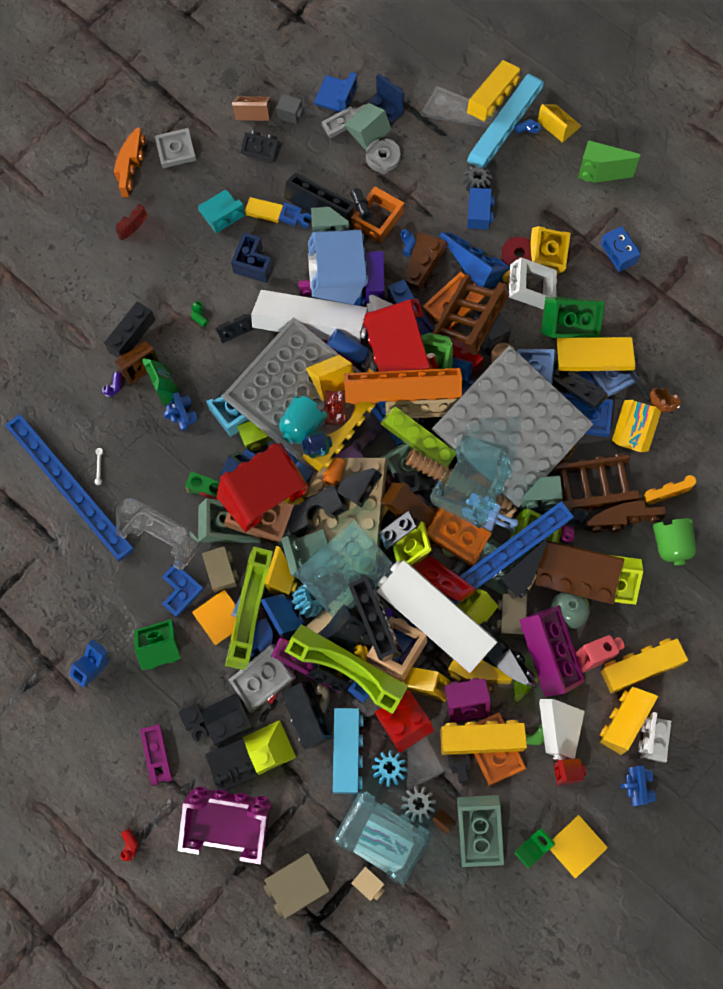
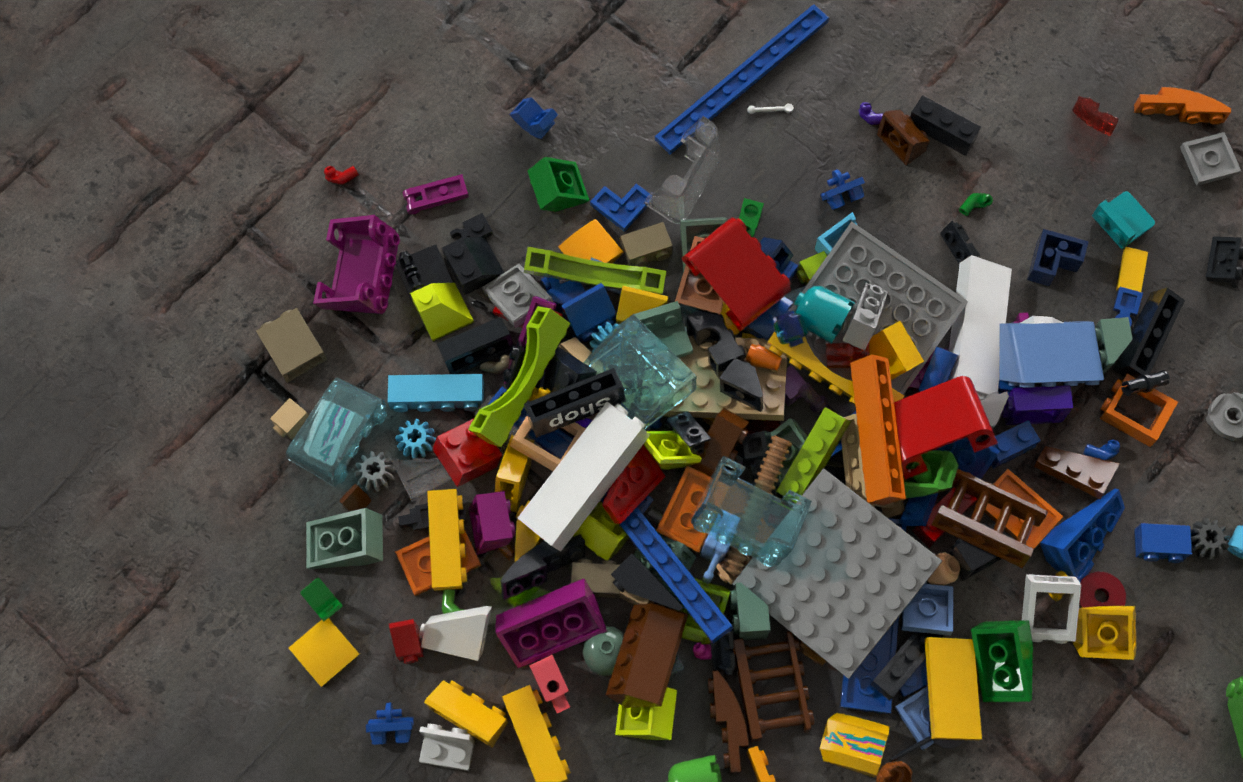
camera: 85 degrees right, 0 degrees up
green slope [142,359,181,406] -> none
blue brick [600,226,641,272] -> none
none -> light grey slope [843,282,888,350]

